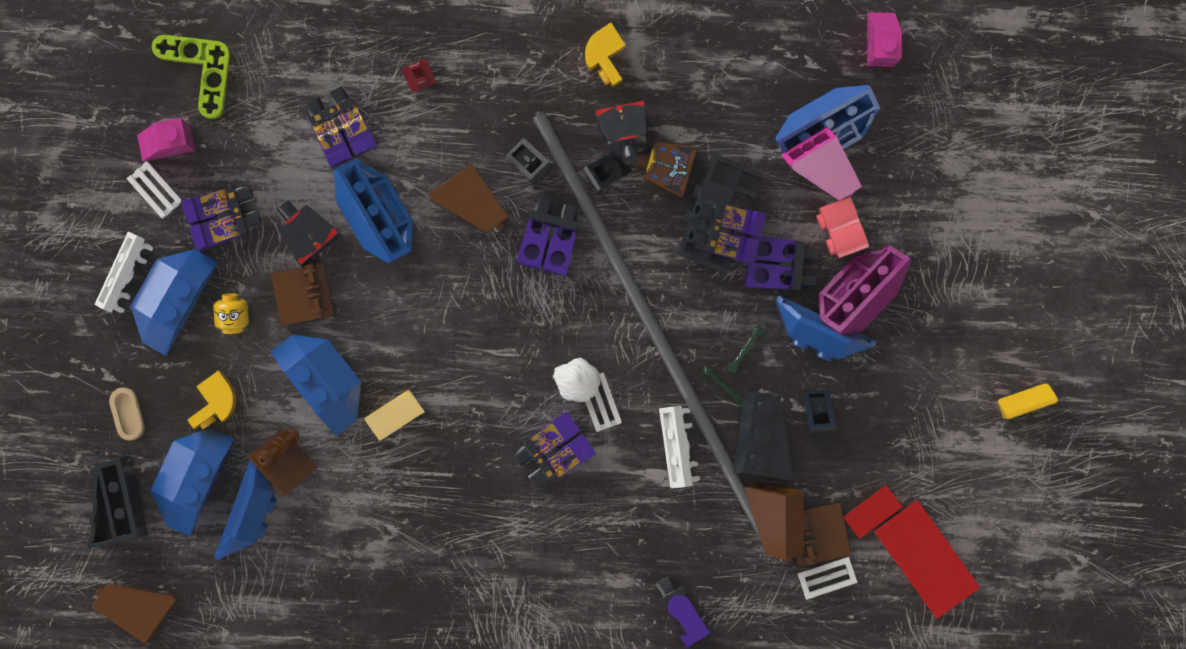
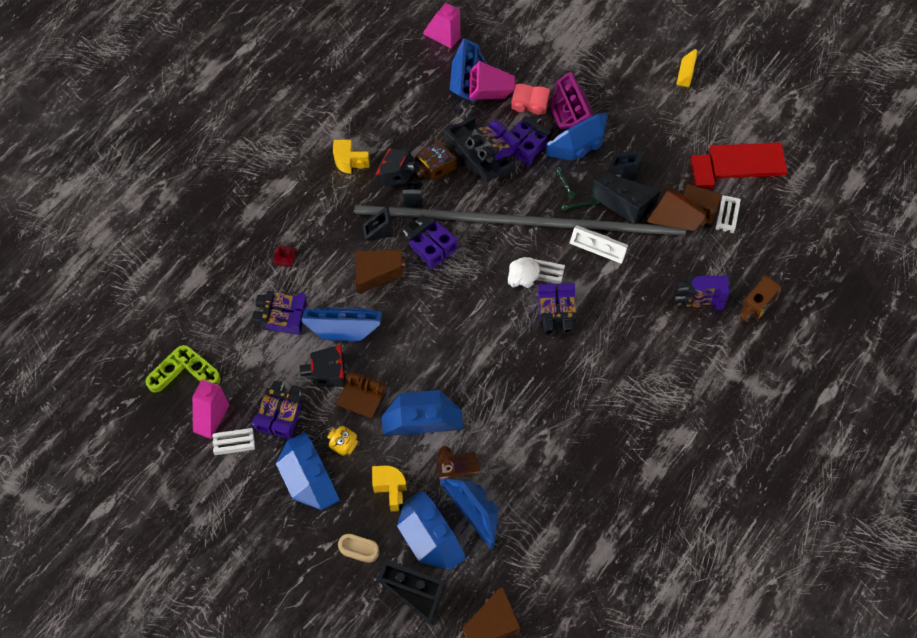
camera: 50 degrees left, 25 degrees down
white plate [95,232,153,313] -> none
yellow slope [364,389,425,441] -> none

